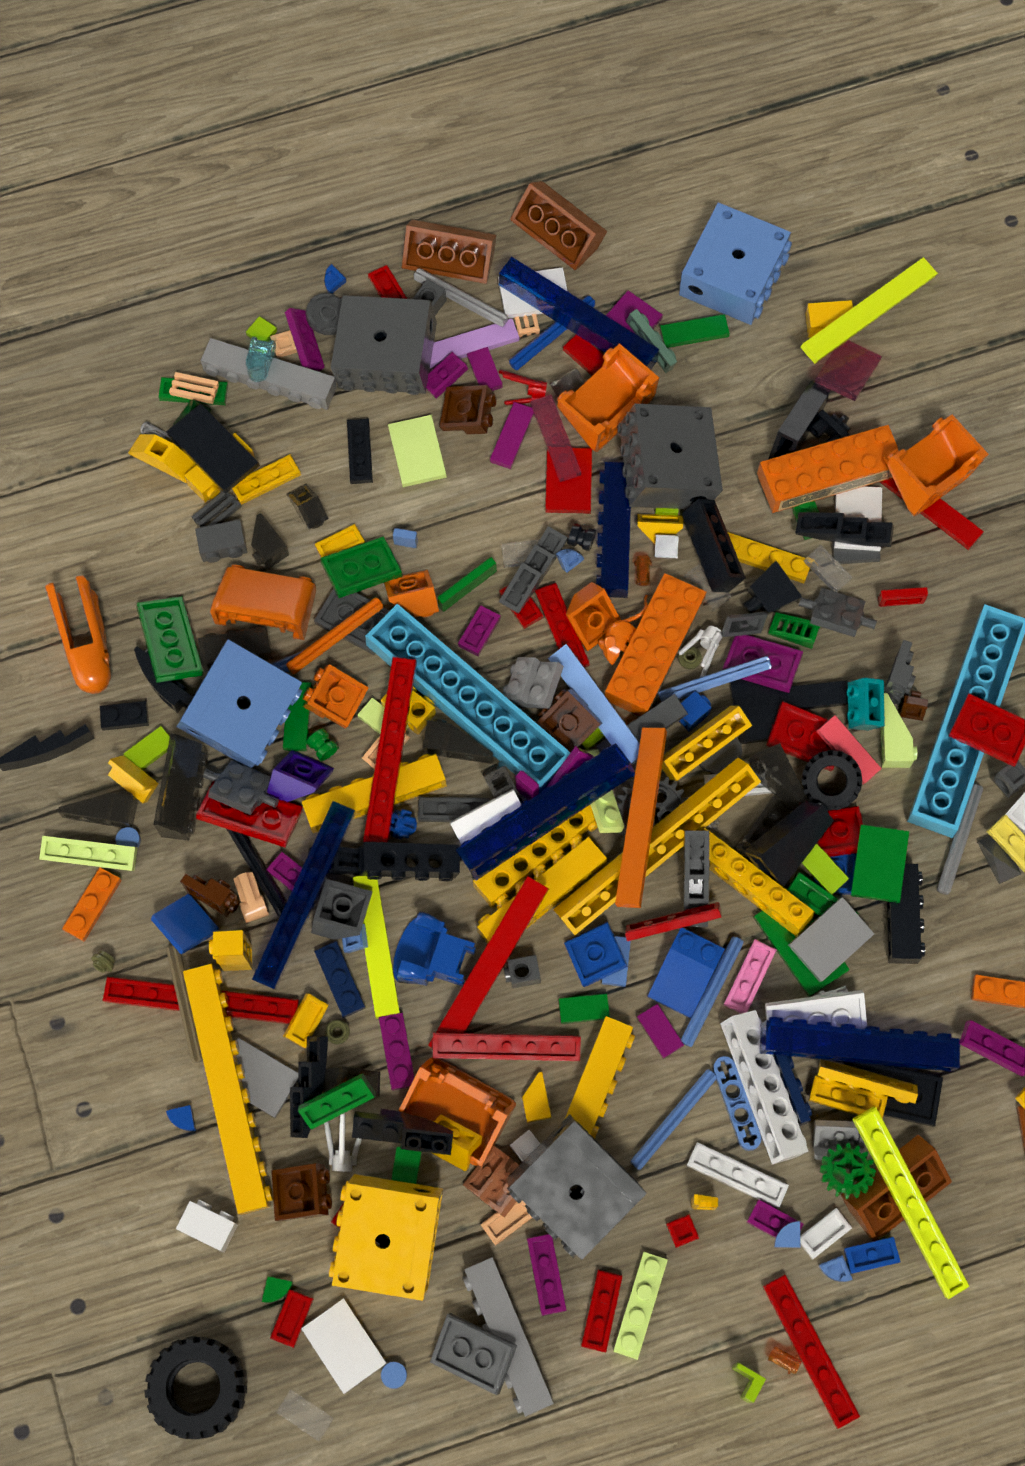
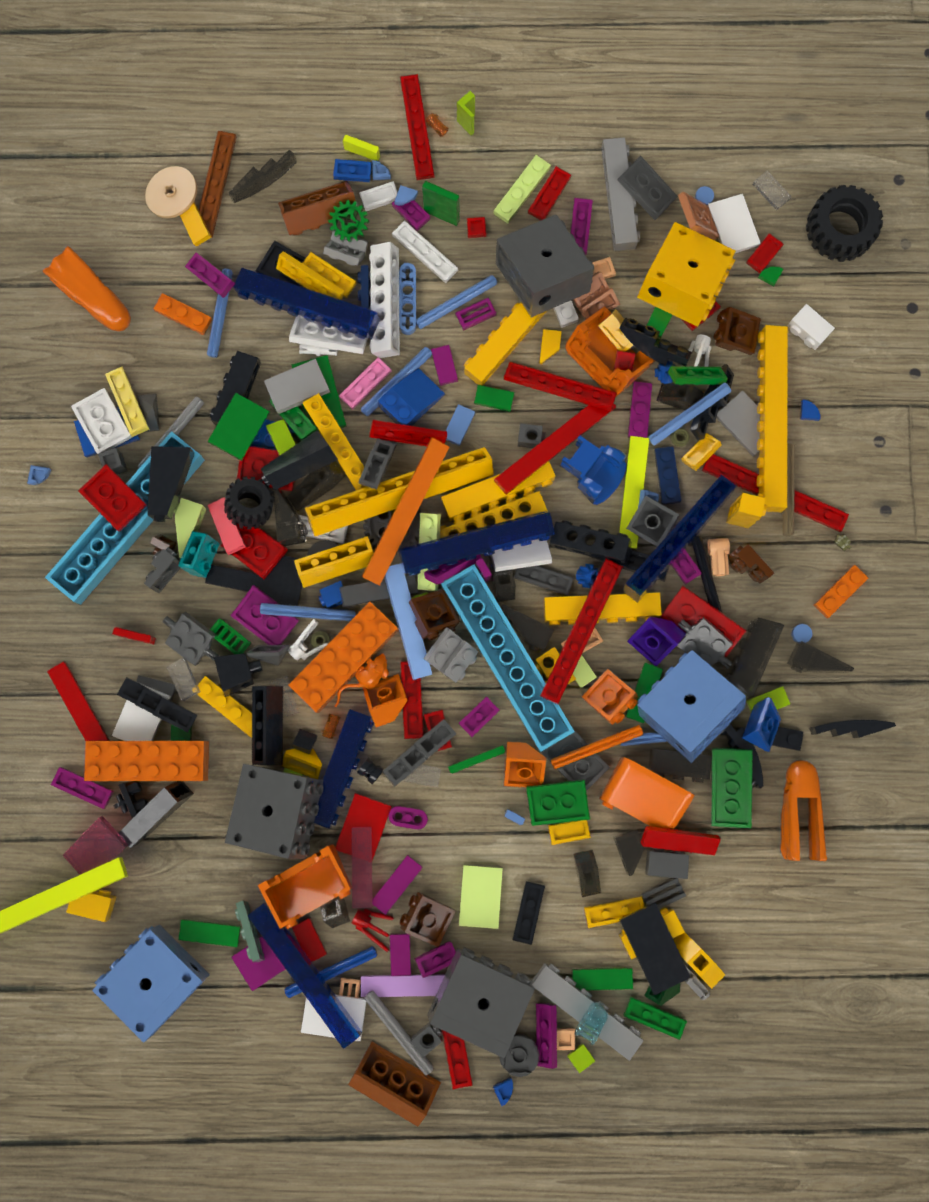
camera: 165 degrees left, 10 degrees up
yellowish green plate [39,836,138,871] -> none
yellow panel [108,755,159,803] -> none
blue tile [151,894,219,955] -> none
light nougat tile [169,372,219,404] -> none
green wheel [306,728,339,761] -> none
dark orange slope [510,181,607,270] -> none
medium blue tile [556,549,584,573] -> none
blue tile [564,922,628,987] -> none
yellow tile [691,1194,718,1210] -> none
neon yellow tile [852,1106,970,1299] -> none
orange windscreen [887,414,989,517] -> none
none -> magenta plate [51,767,114,809]
none -> black slope [147,446,194,522]
none -> medium blue axle [207,268,233,358]
none -> clear smoke slope [229,150,297,203]
none -> neon yellow tile [343,135,380,161]
none -> magenta plate [389,806,428,830]
none -> green tile [422,181,460,226]
none -> magenta tile [455,297,497,331]
none -> green tile [572,968,633,991]
none -> red tile [614,350,636,372]
none -> red tile [640,826,721,856]
none -> medium blue axle [648,383,731,445]
none -> blue gear [655,360,675,384]
none -> nougat tile [678,192,719,240]
none -> blue slope [742,697,781,752]

